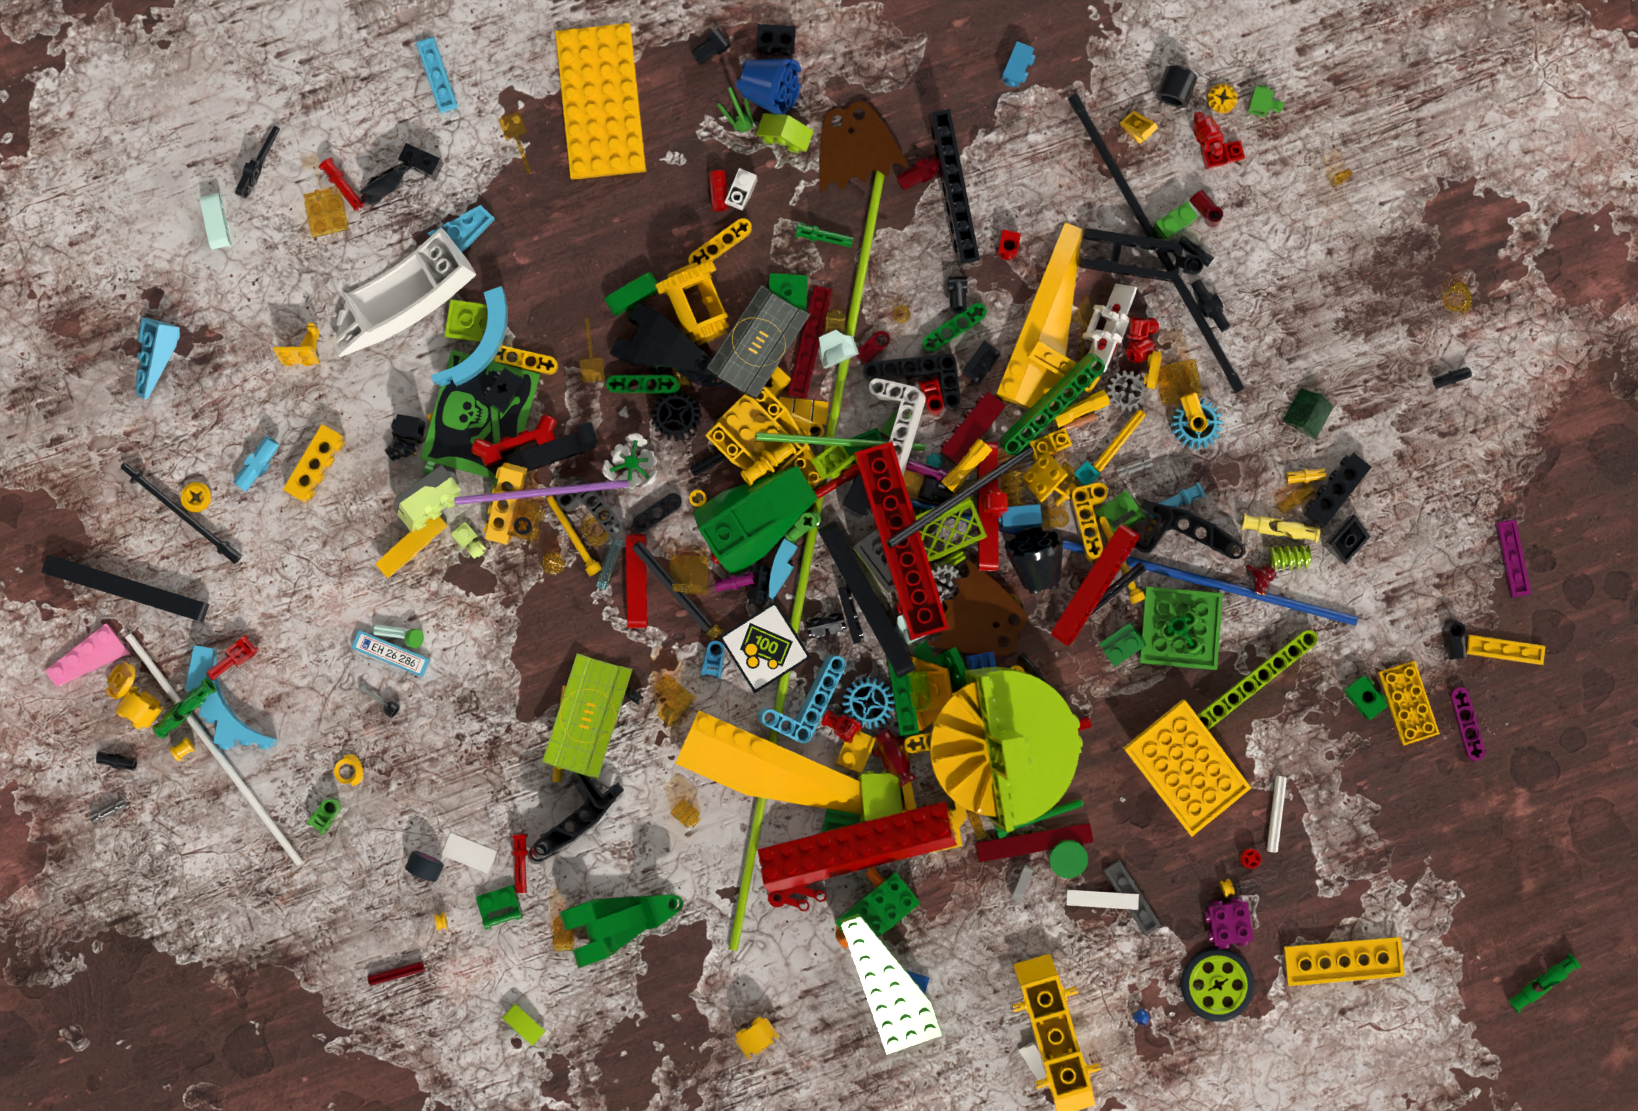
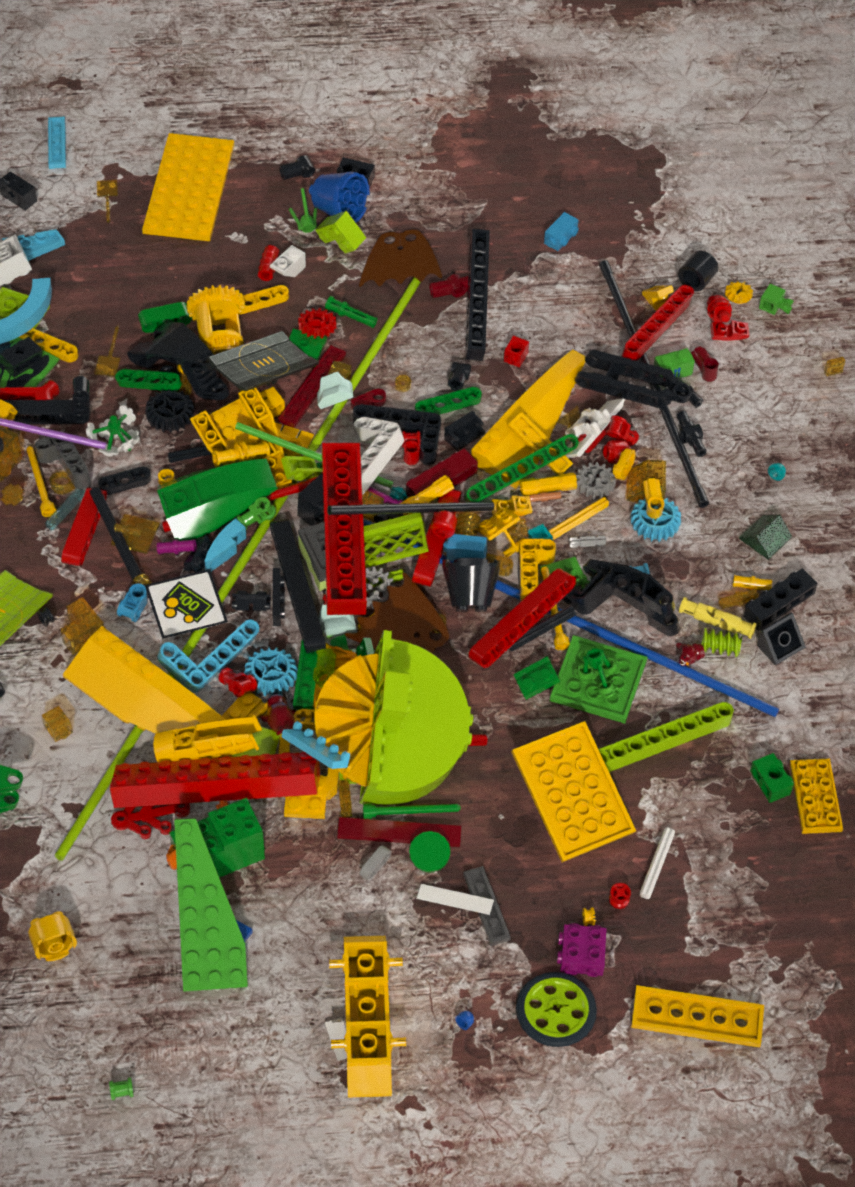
camera: 10 degrees right, 30 degrees down
none -> yellow piece [153,714,262,762]
none -> medium azure hinge [282,721,350,769]
none -> red gear [298,308,337,339]
none -> red beam [621,285,694,361]
none -> teal plate [768,463,786,481]

